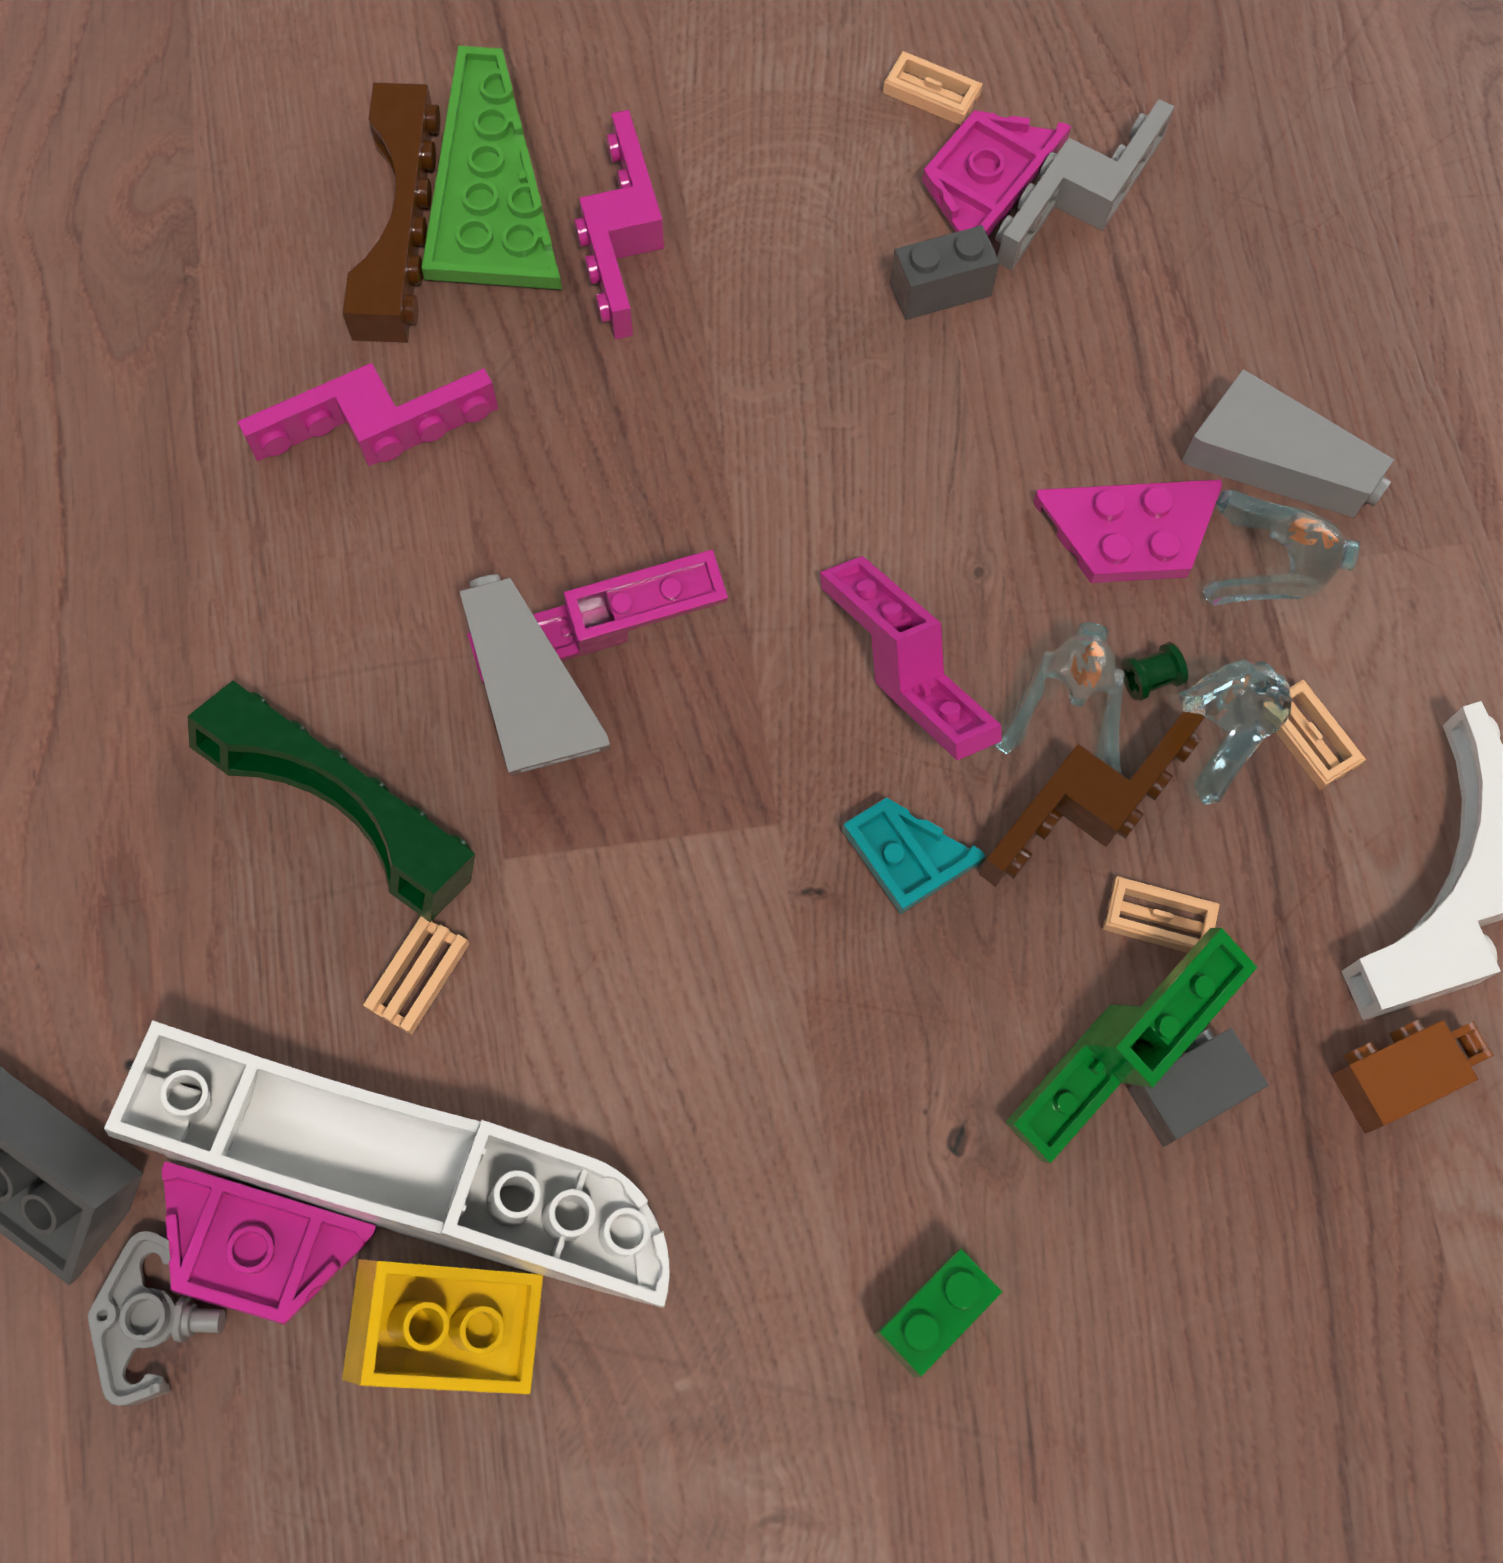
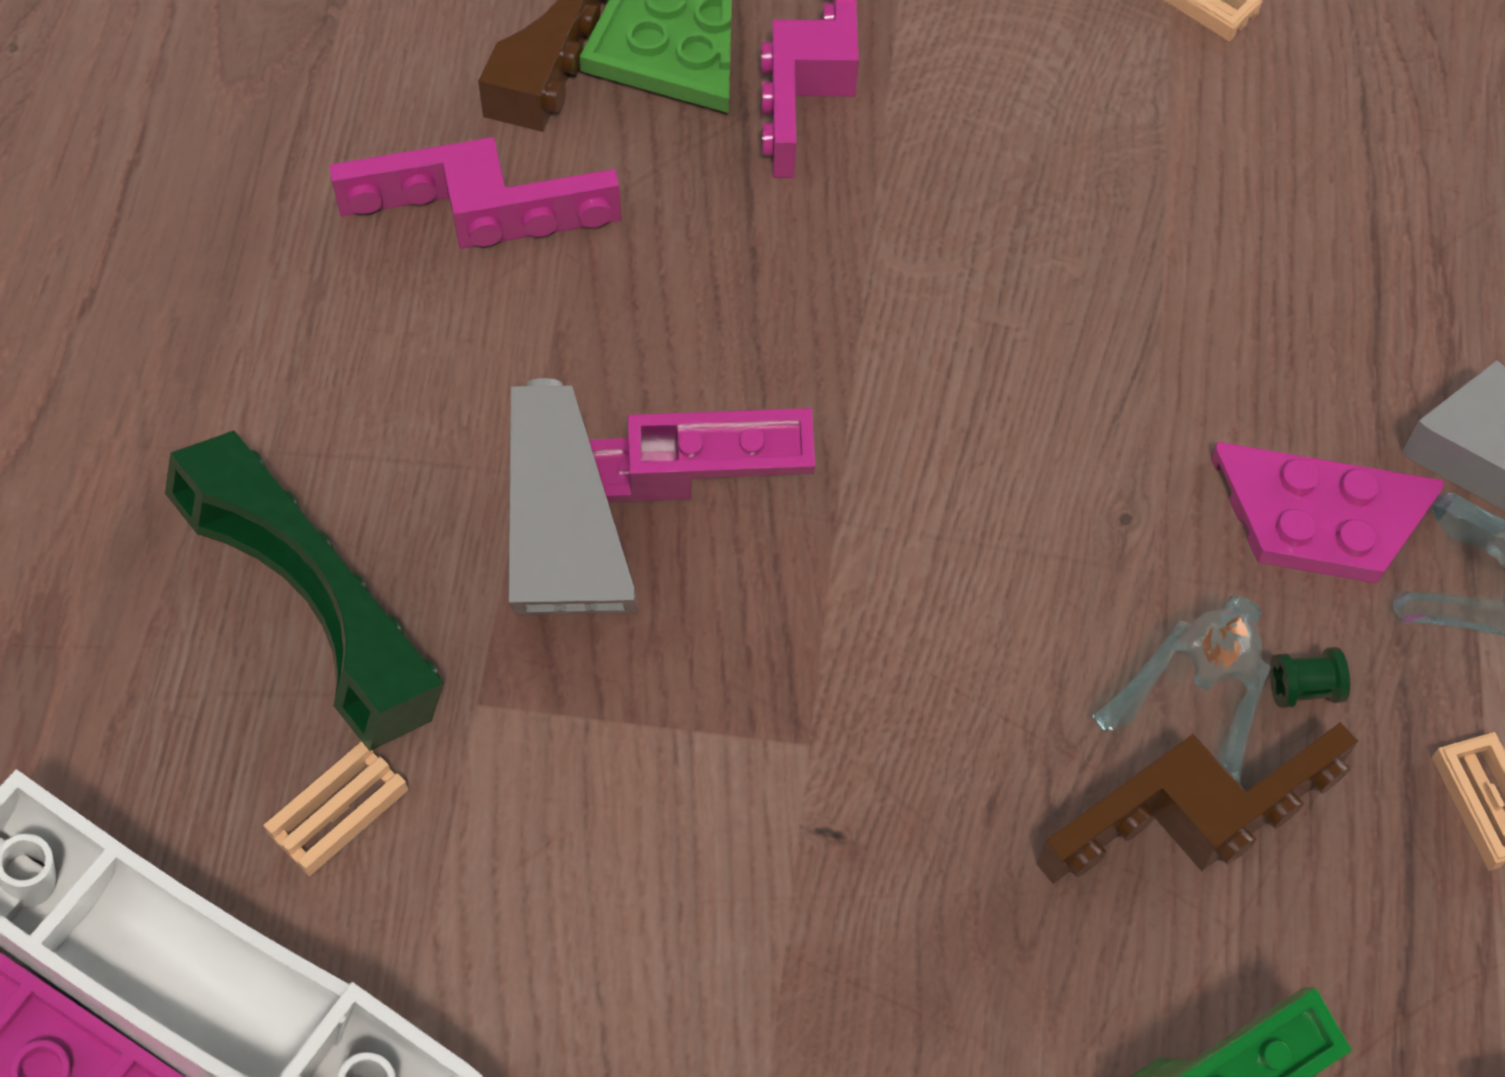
camera: 15 degrees right, 10 degrees down
dark pink bracket [820,556,1002,761] -> none
teal wing [842,797,986,915] -> none
dark grey brick [890,225,999,320] -> none
dark pink wing [922,110,1071,236] -> none
light grey bracket [996,99,1175,271] -> none
light nougat tile [1102,876,1220,953] -> none
clear light blue piece [1179,659,1292,804] -> none

